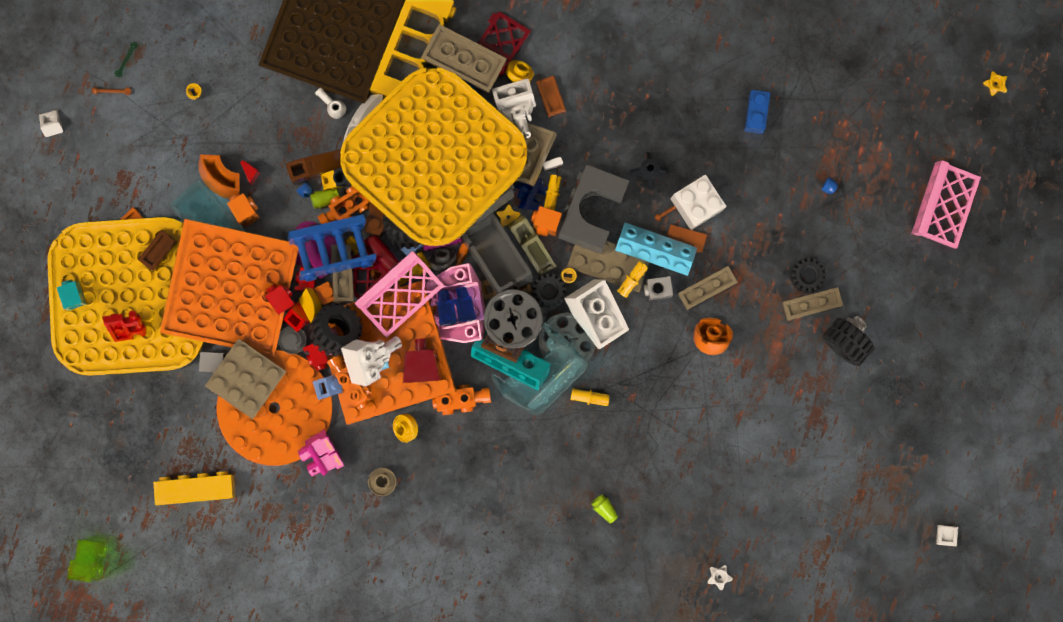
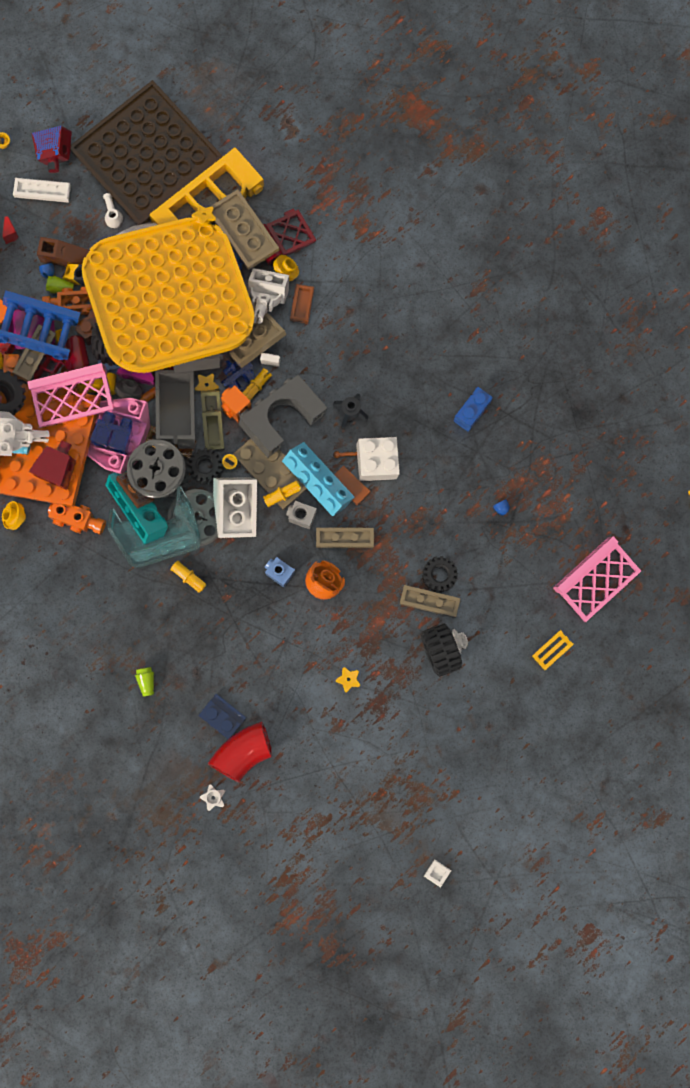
camera: 25 degrees right, 5 degrees down
none -> white plate [13,178,71,203]
none -> dark red torso [32,126,72,173]
none -> yellow plate [192,205,216,225]
none -> dark blue plate [198,694,246,739]
none -> red brick [208,721,272,783]
none -> medium blue brick [265,557,295,588]
none -> yellow plate [335,667,360,692]
none -> yellow tile [532,630,574,670]

